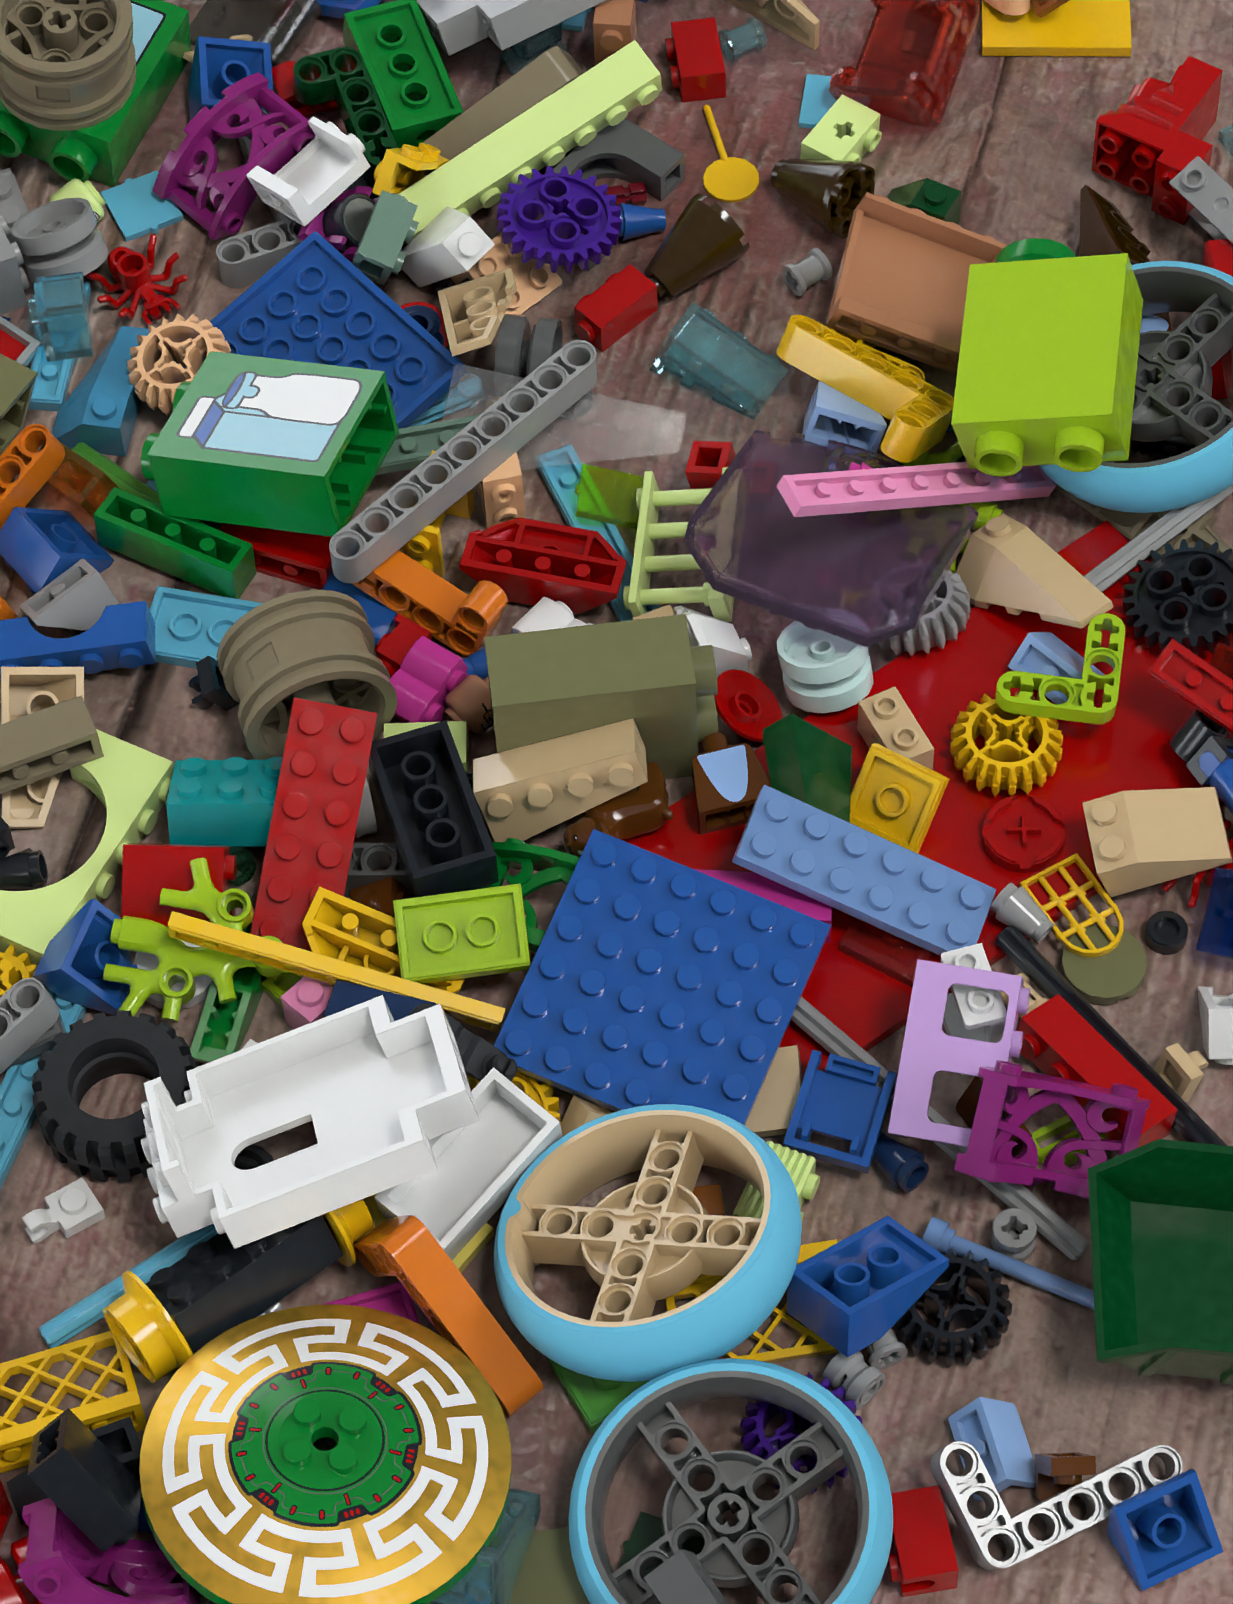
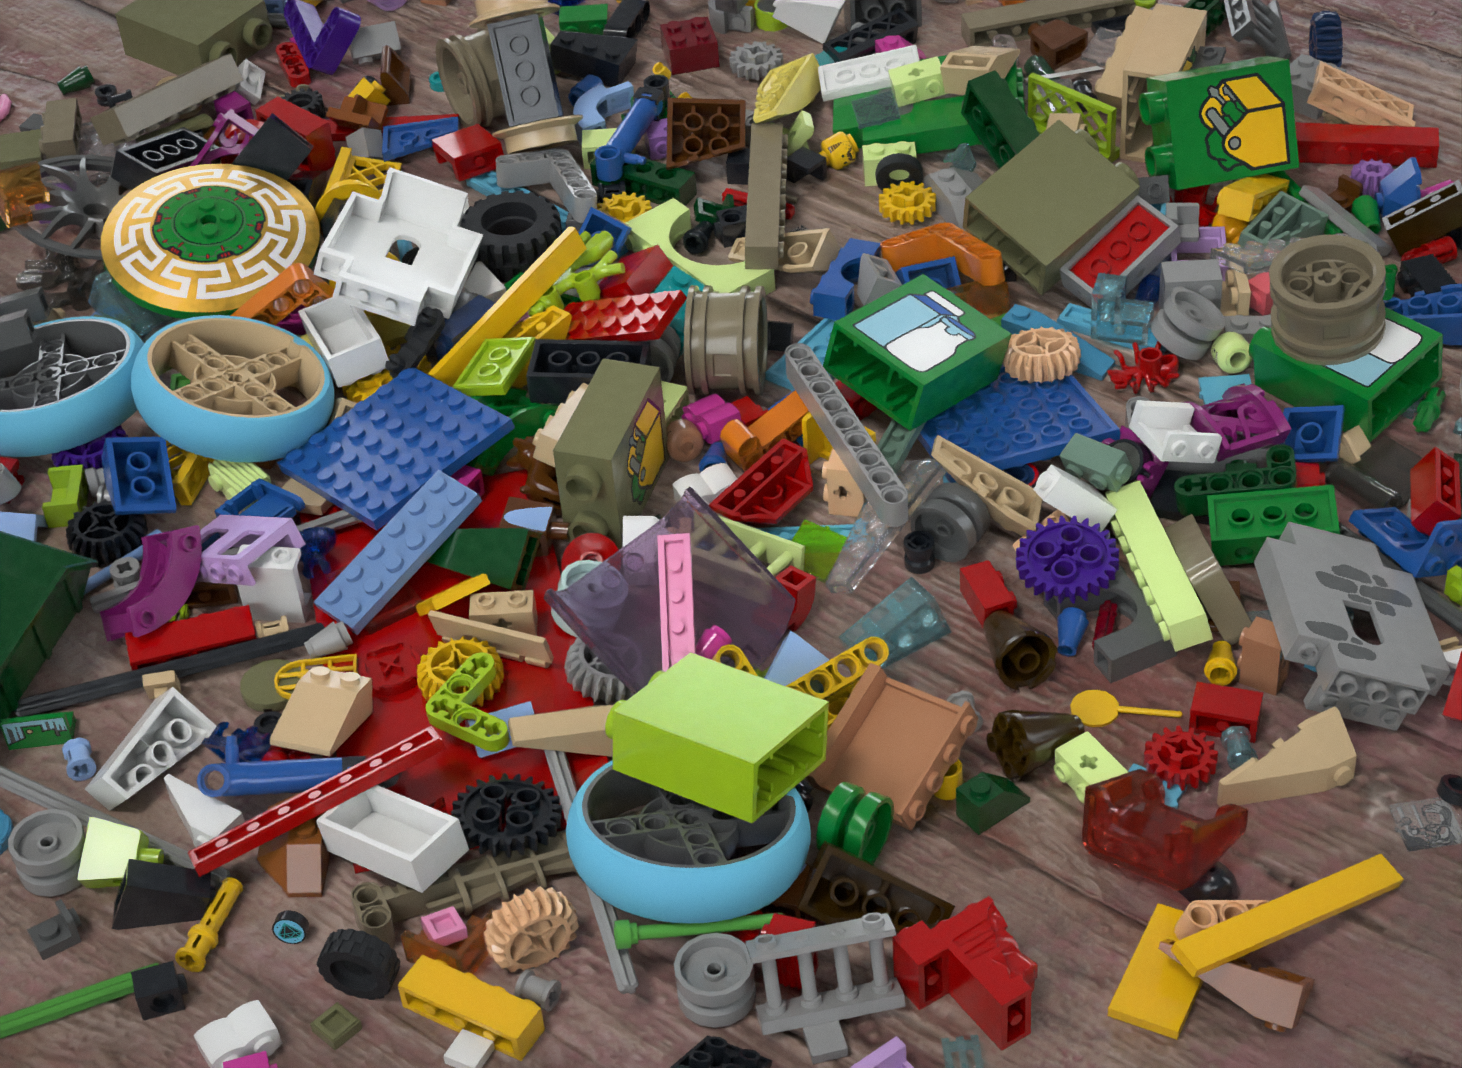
camera: 115 degrees right, 15 degrees down
yellow bracket [372,143,450,196] -> none
none -> lime panel [42,464,89,528]
none -> clear blue hair [299,527,337,579]
none -> tan windscreen [428,610,554,668]
none -> red gear [1143,726,1218,791]

